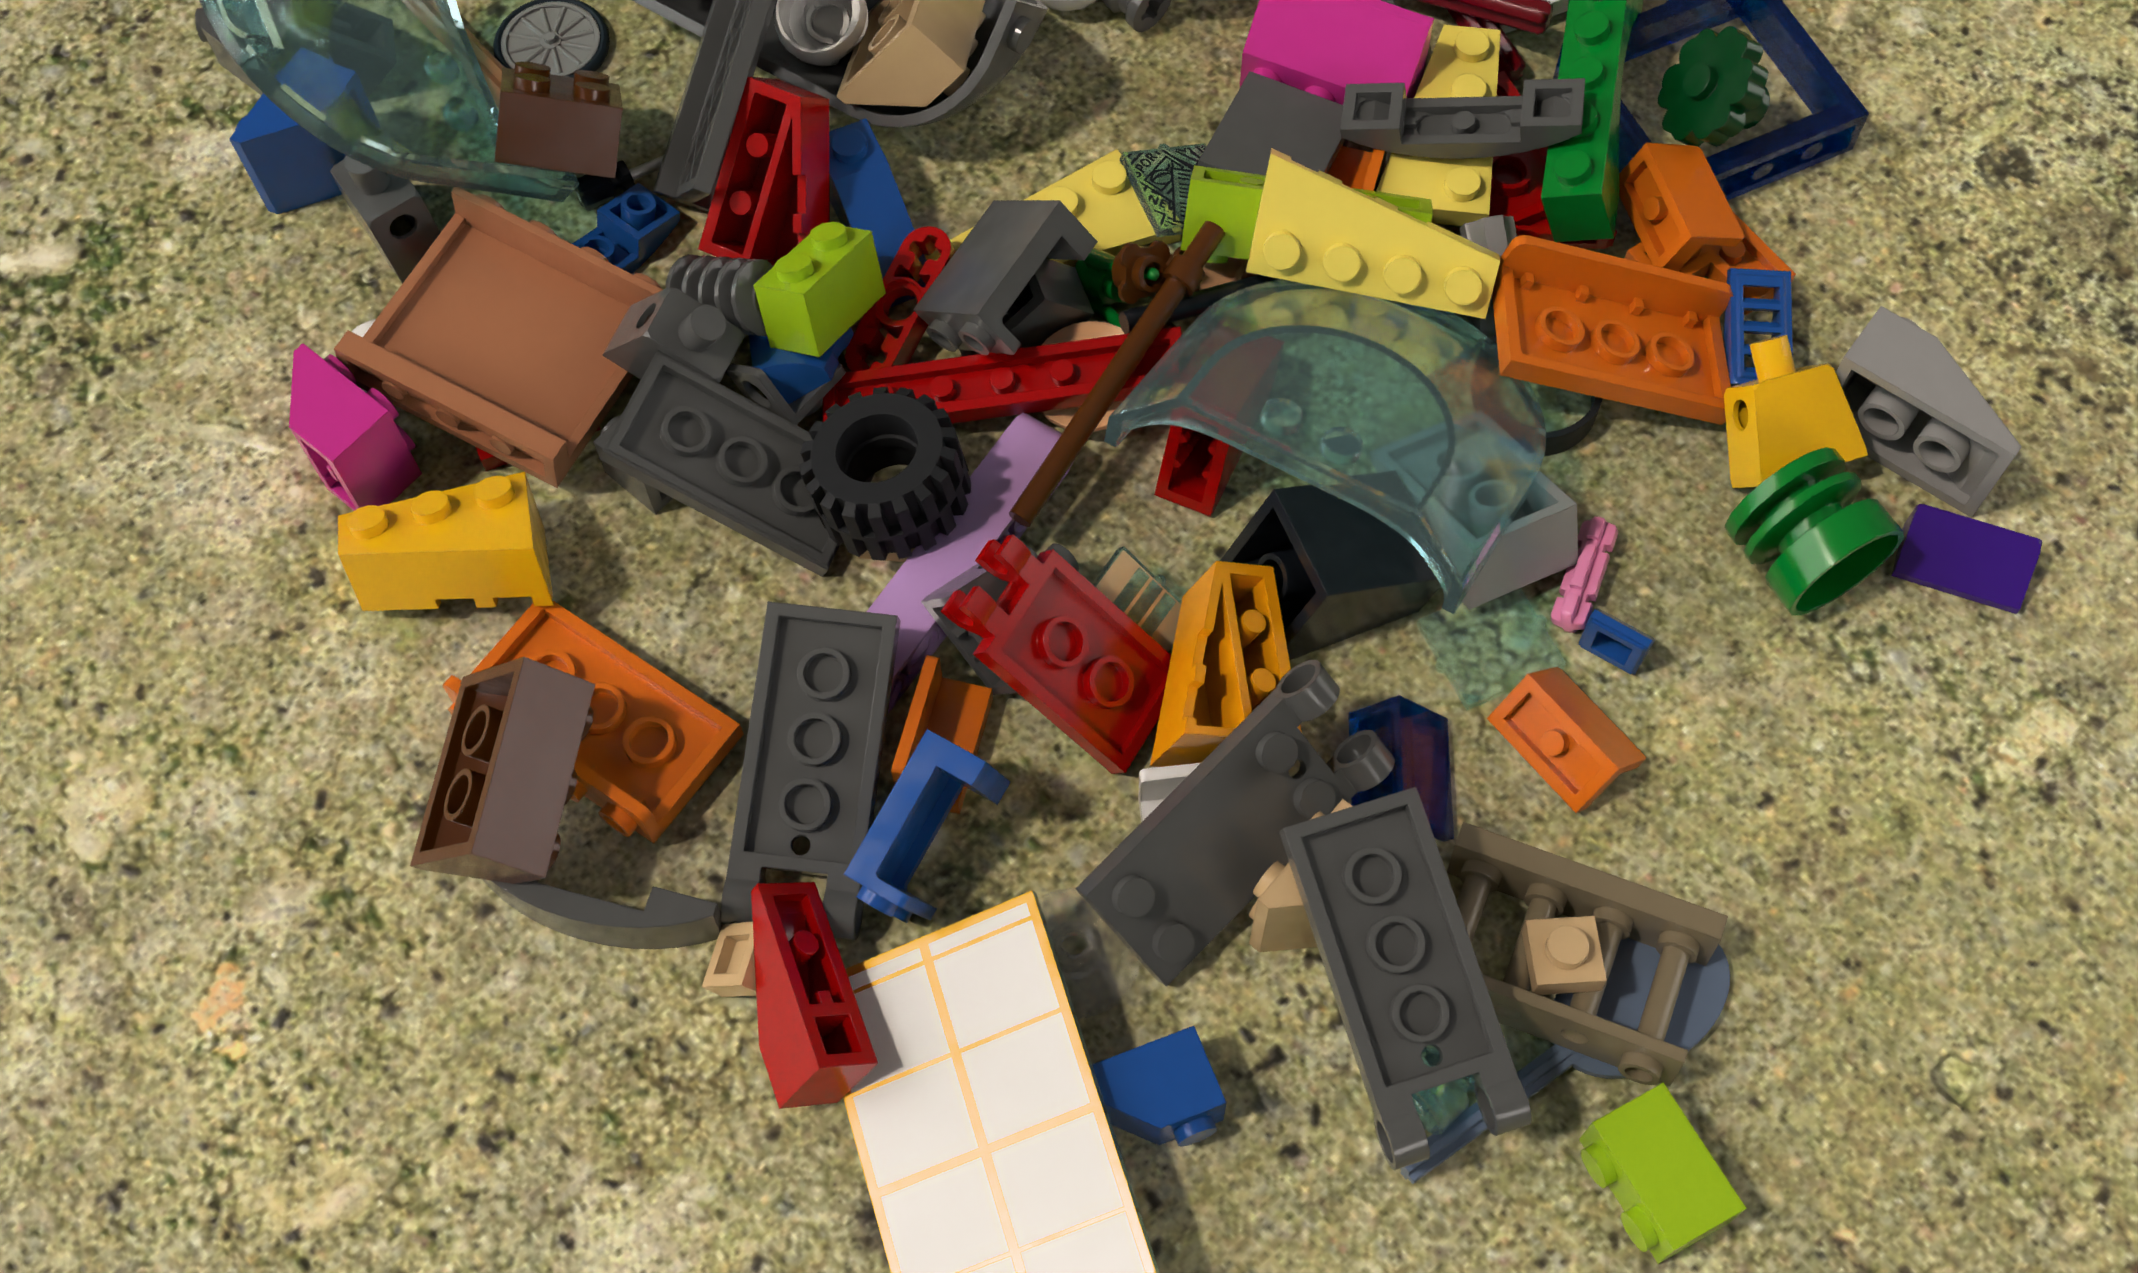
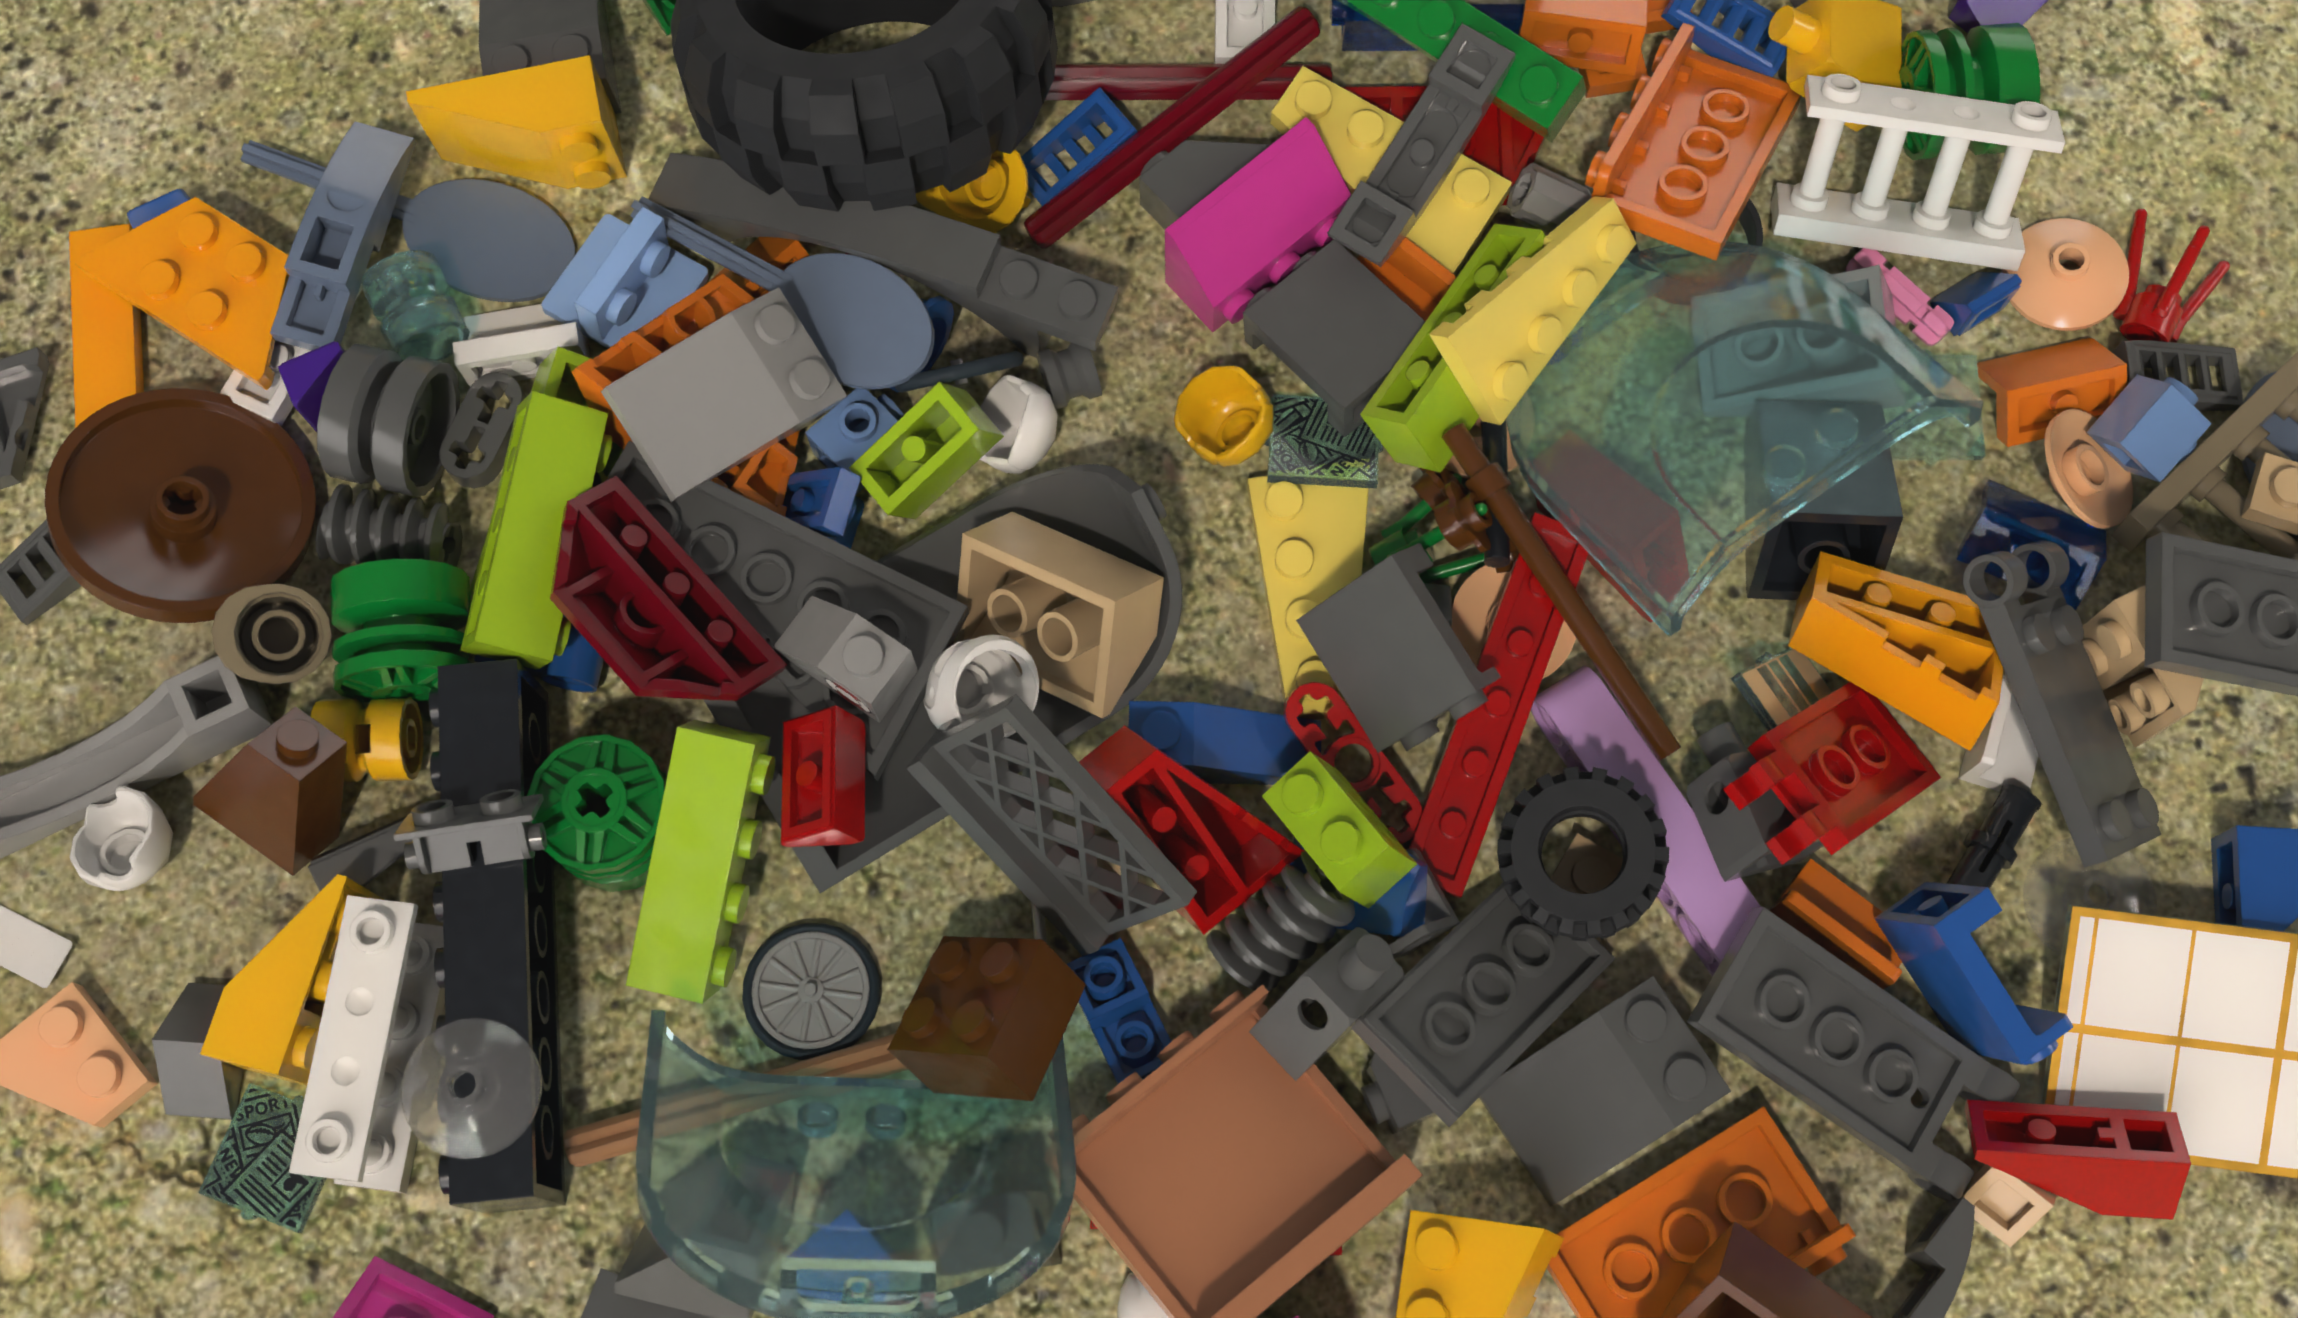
camera: 65 degrees left, 10 degrees up
none -> yellow hair [1174,366,1274,467]
none -> dark grey slope [1479,976,1731,1207]
none -> white fence [1771,74,2065,271]
none -> black pin [1947,783,2042,890]
none -> light nougat dish [2001,218,2129,331]
none -> light nougat dish [2044,409,2133,529]
none -> medium blue brick [2086,375,2212,482]
none -> dark grey slope [2112,340,2244,411]
none -> red plant [2113,208,2230,343]

